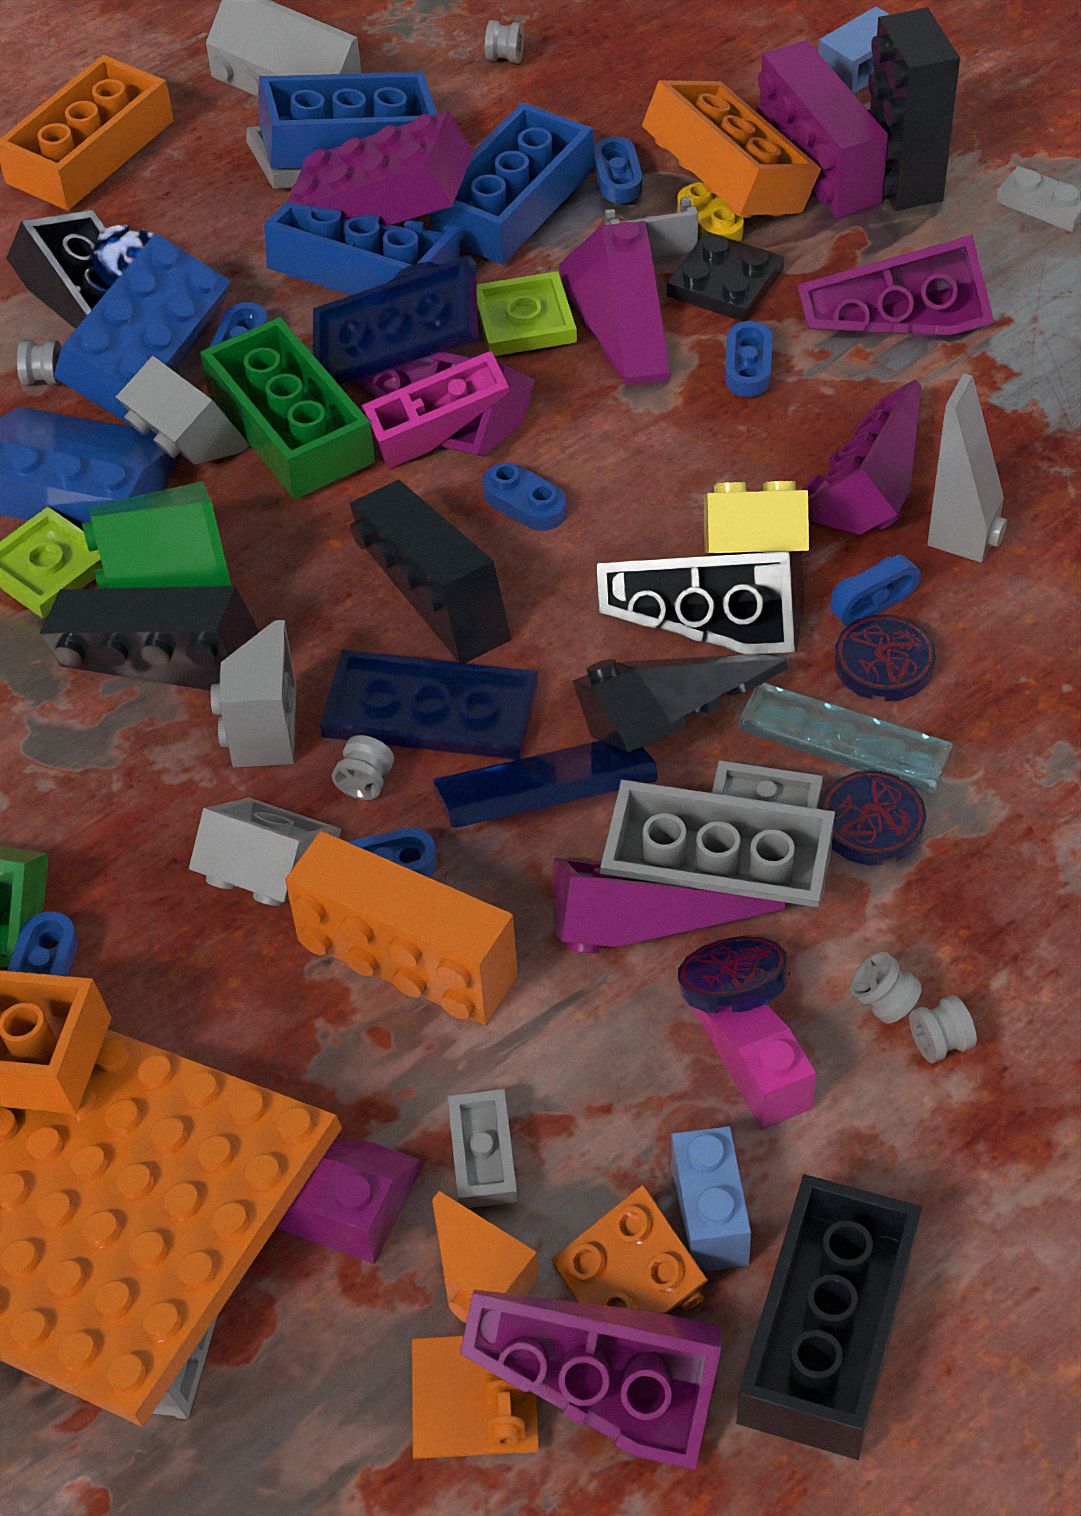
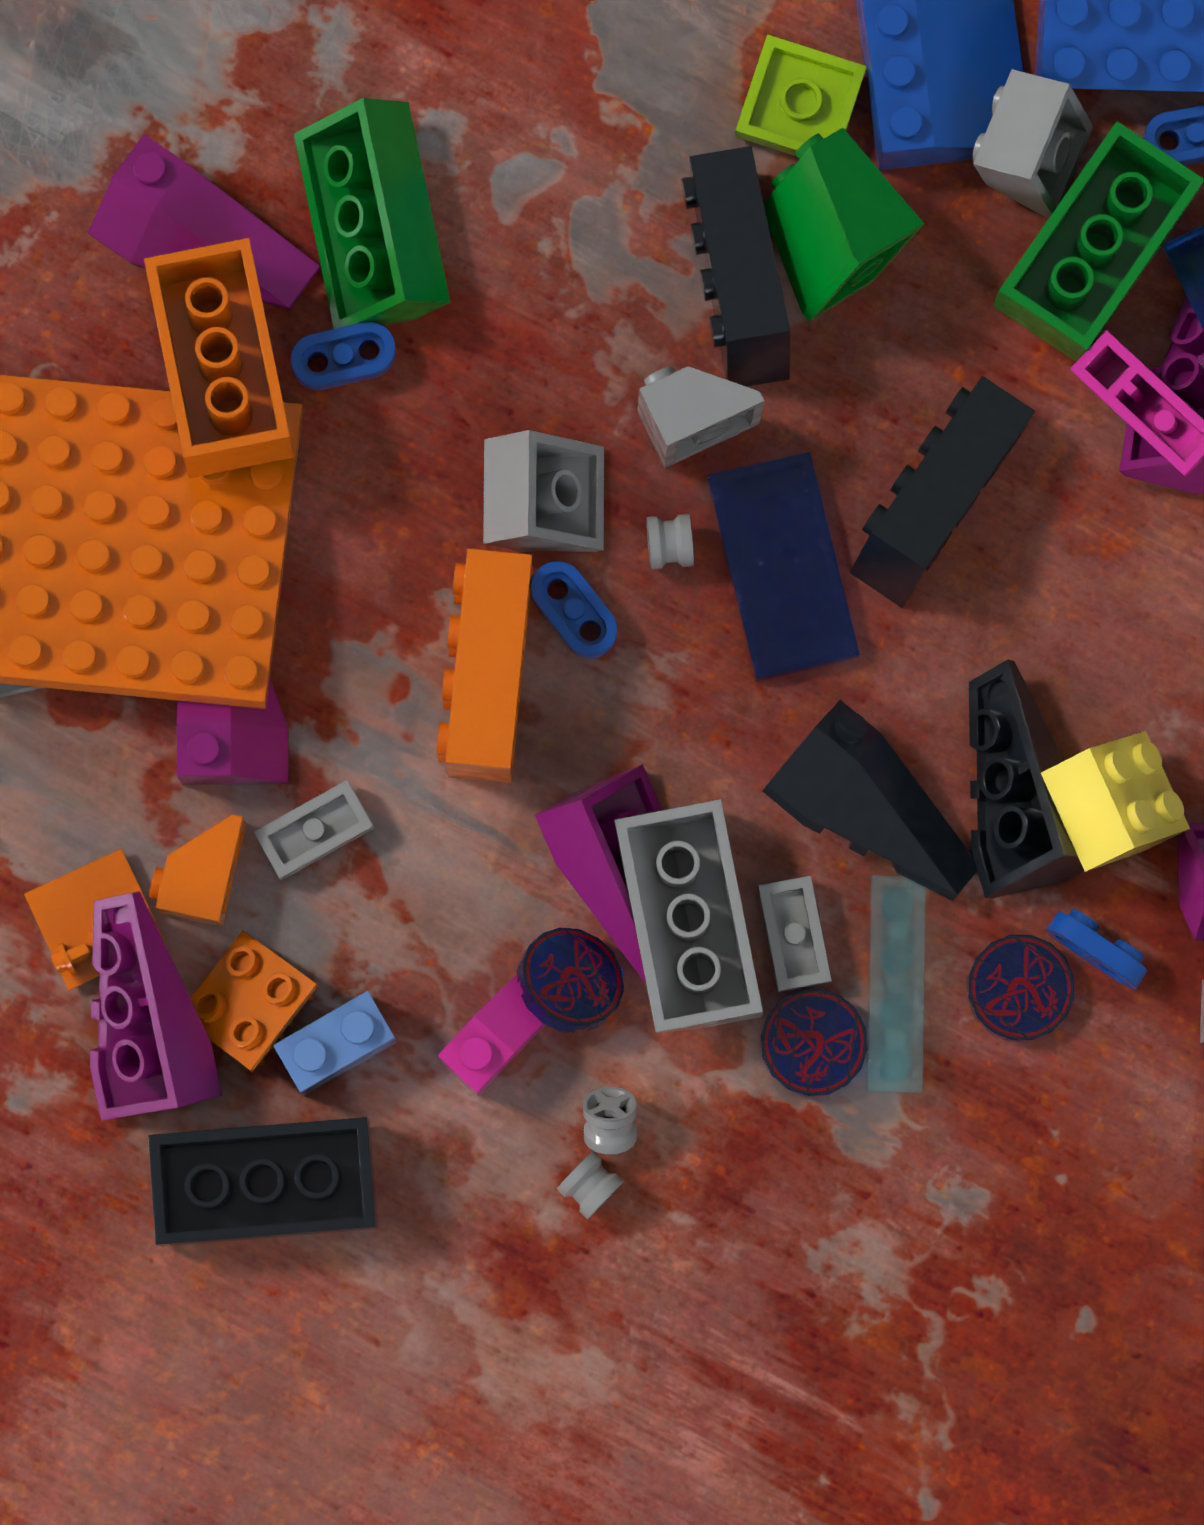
camera: 60 degrees right, 30 degrees up
clear blue tile [432,741,659,828] -> none
blue plate [482,463,567,531] -> none

